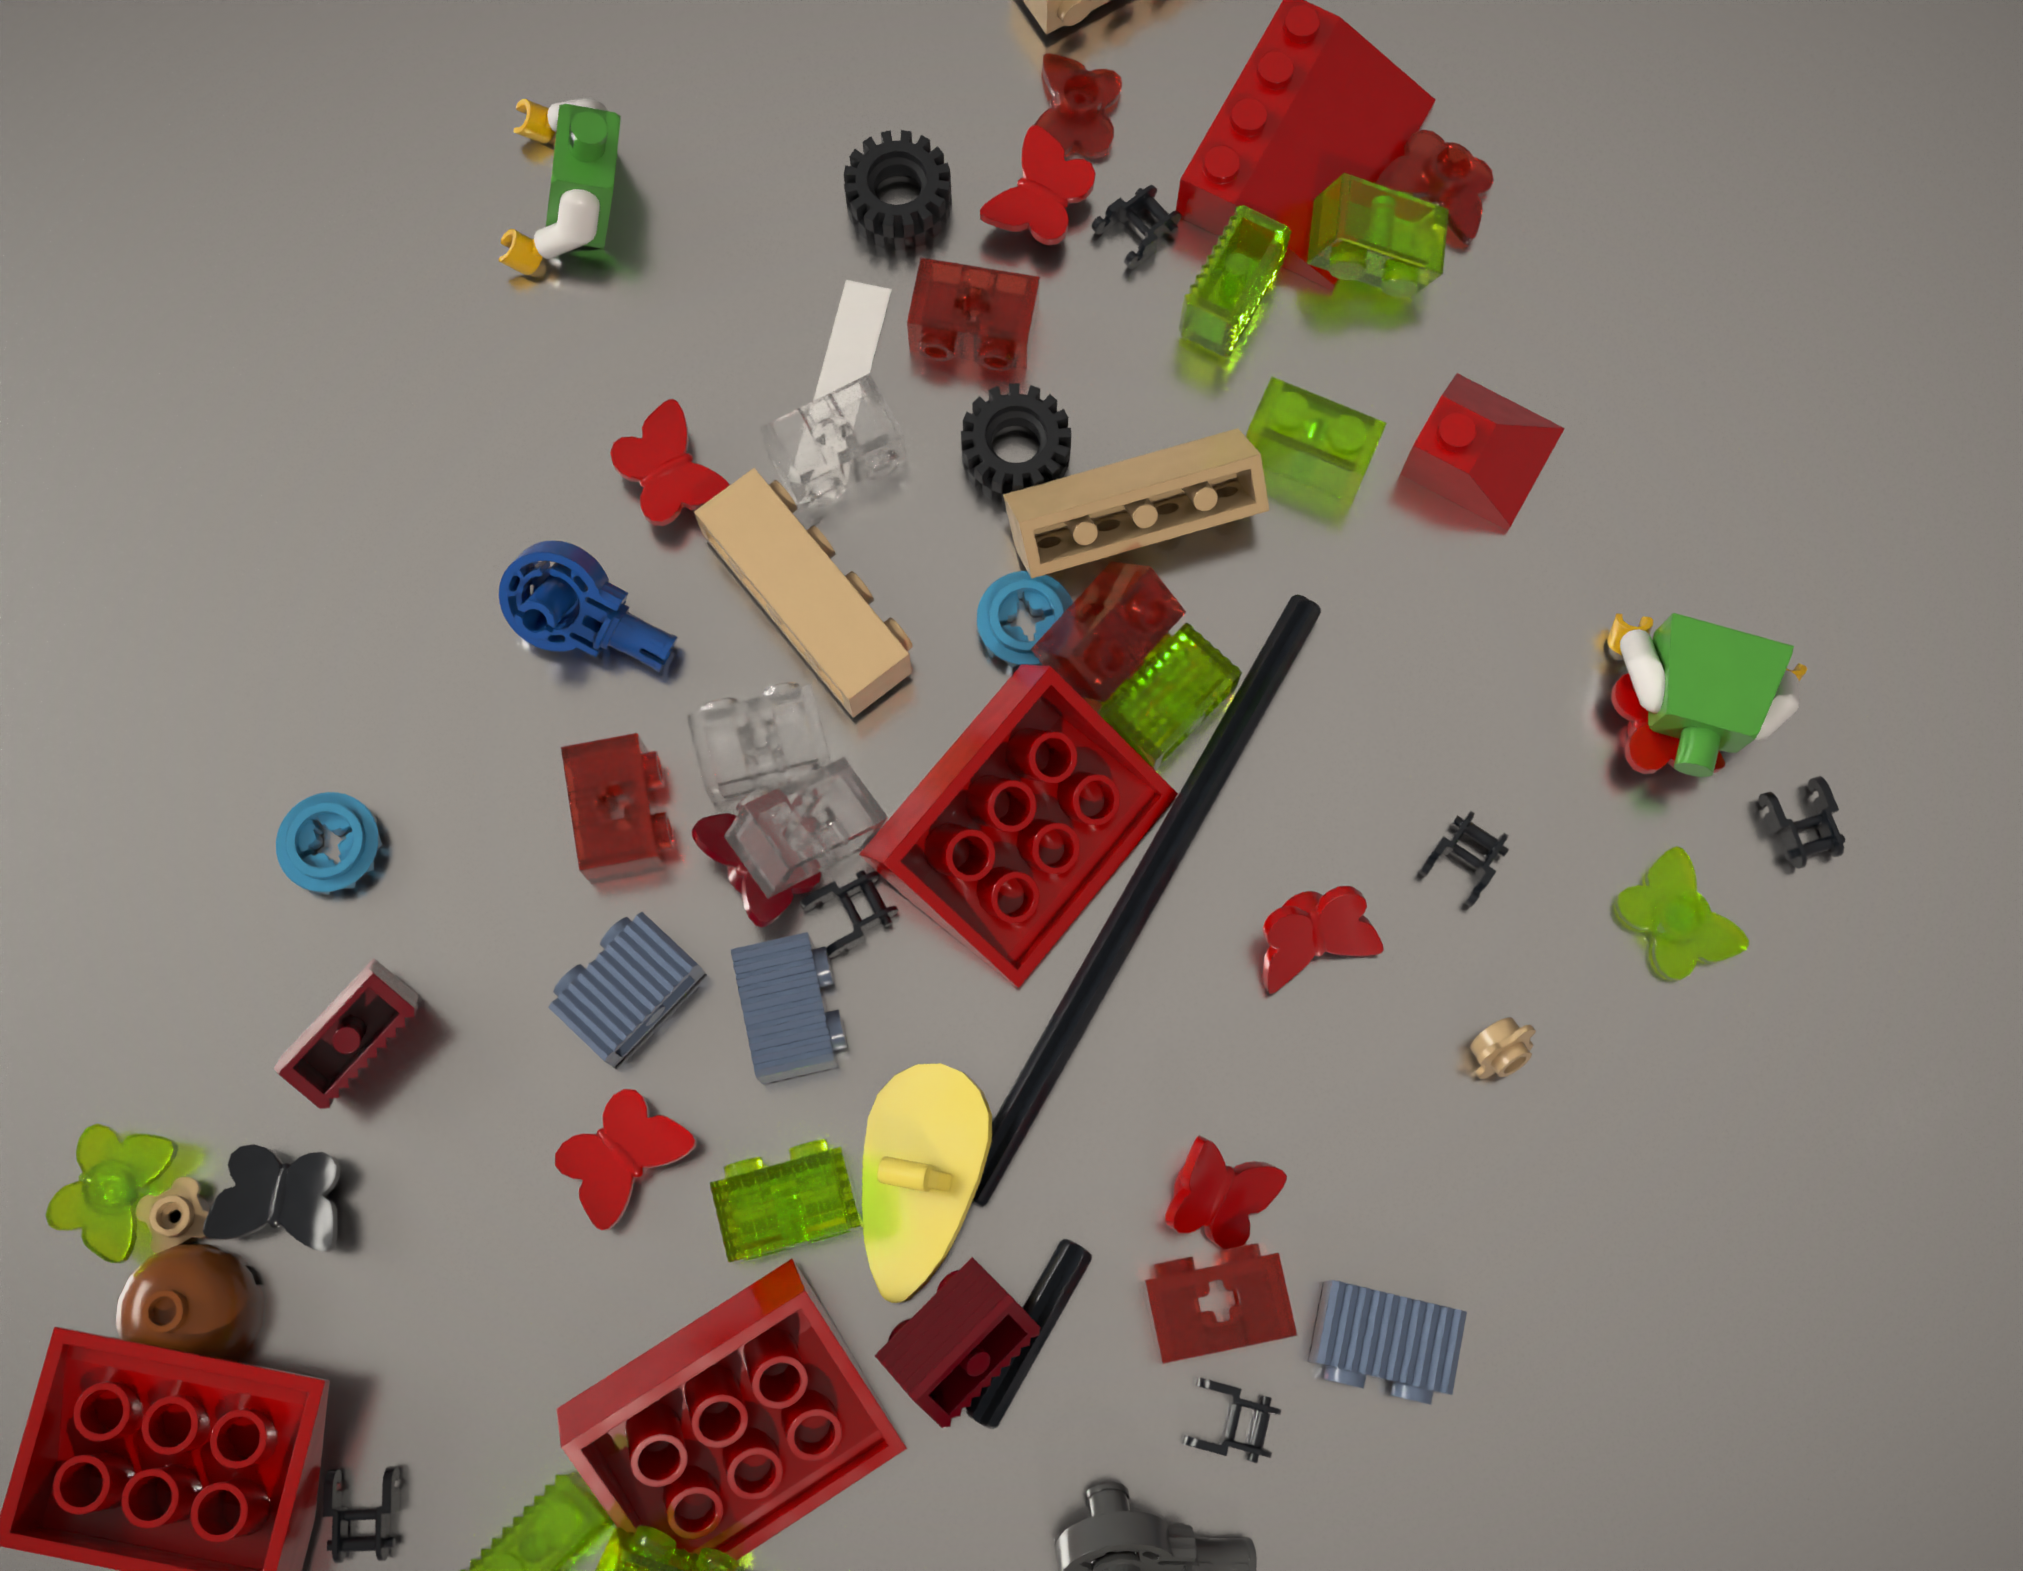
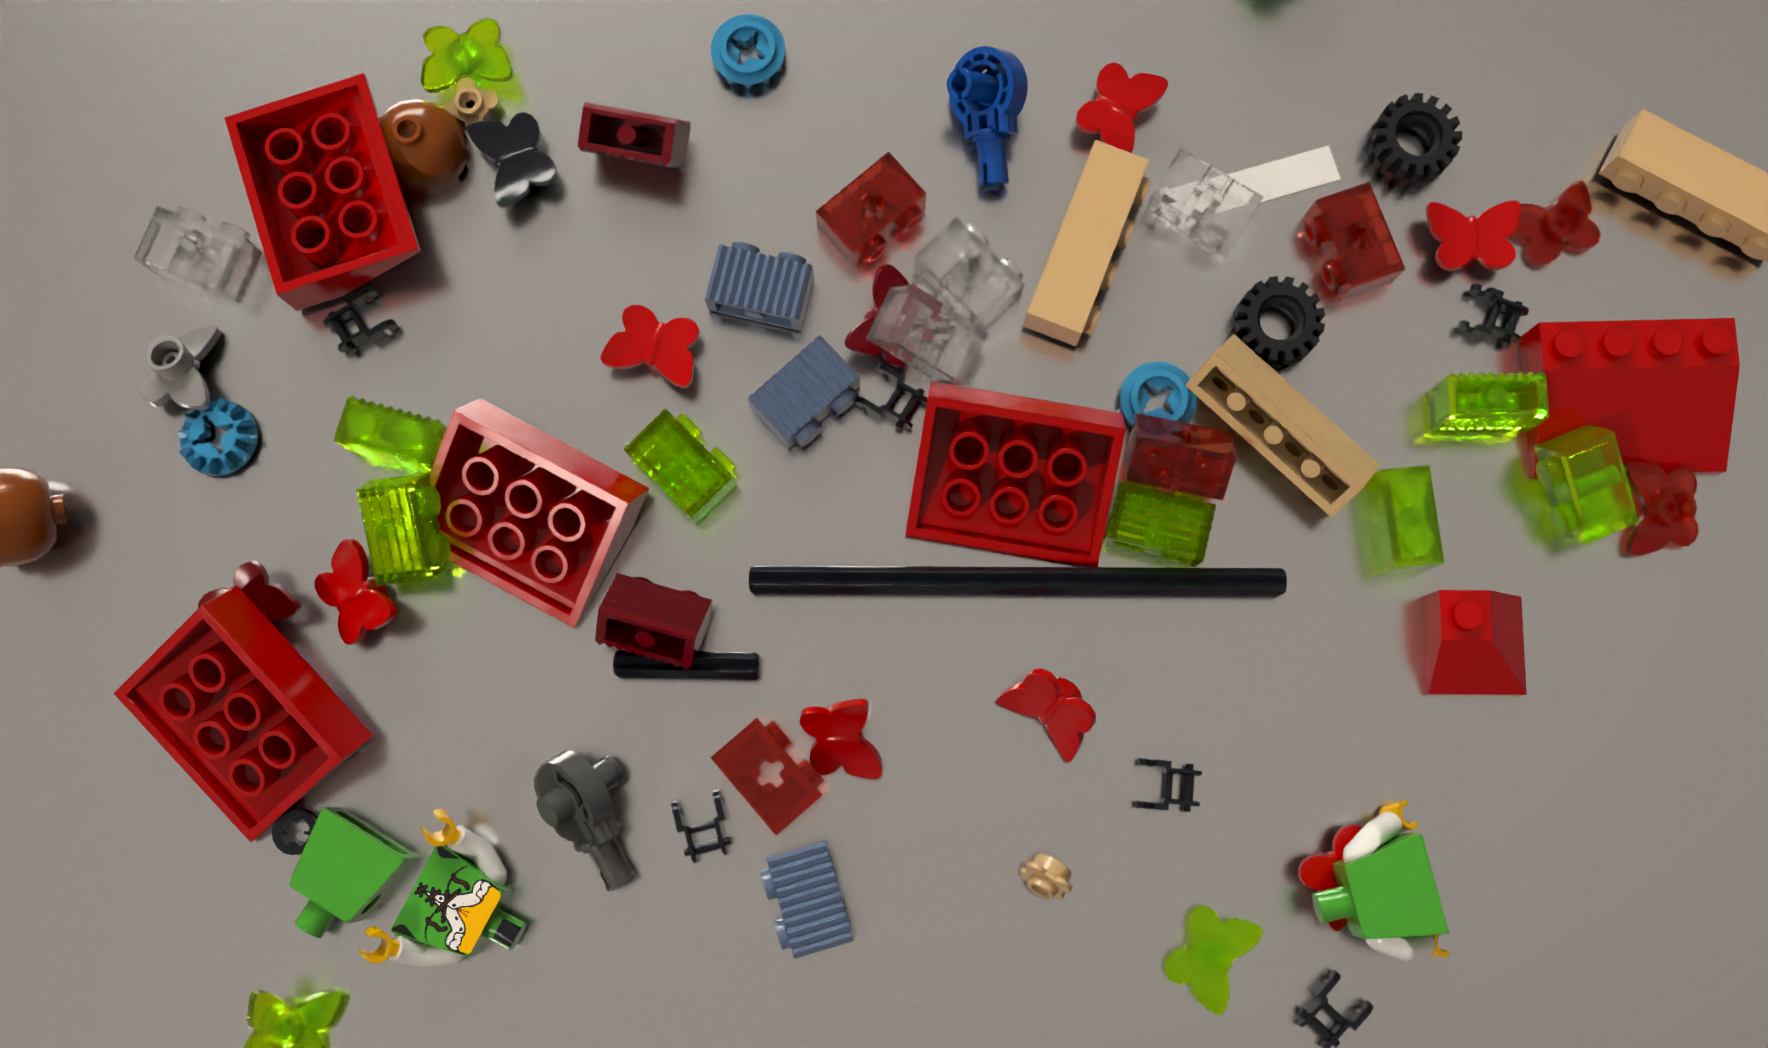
camera: 60 degrees right, 5 degrees up
light yellow shield [862,1063,992,1303] -> none

